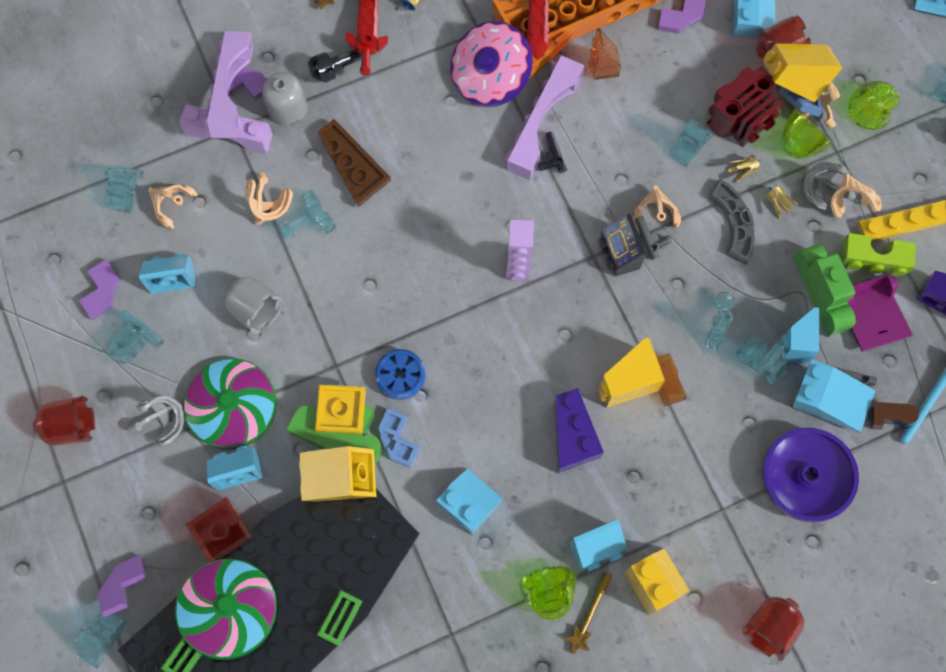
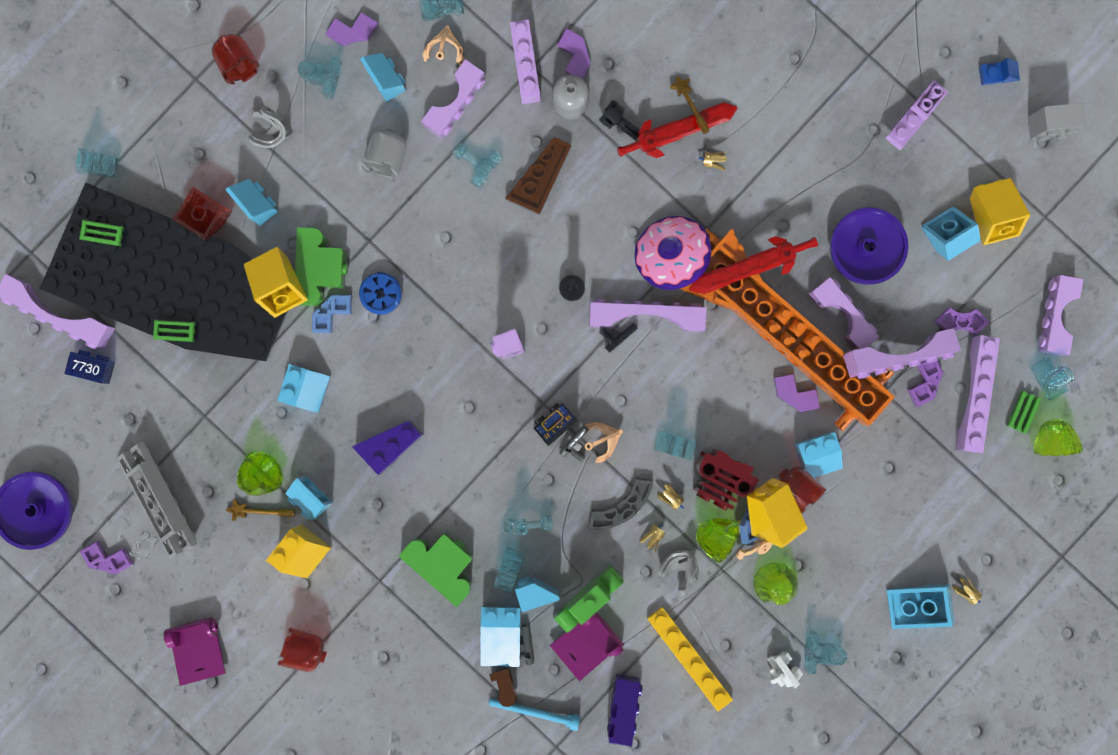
camera: 70 degrees right, 15 degrees up
medium lavender tile [97,555,146,617] -> none
dish [175,559,277,660] -> none
dish [183,358,277,450] -> none
lavender arch [204,31,253,138] -> none
light nougat helmet [245,172,293,225] -> none
yellow tile [315,385,366,434] -> none
clear orange slope [588,28,621,80] -> none
yellow slope [597,337,665,408] -> none
clear orange slope [657,353,687,406] -> none
dark purple dish [762,428,859,523] -> none
light nougat helmet [831,173,881,218] -> none
lime arch [841,233,916,277] -> none
none -> bright green brick [398,533,473,607]
none -> lavender arch [421,59,486,139]
none -> black piece [559,275,585,302]

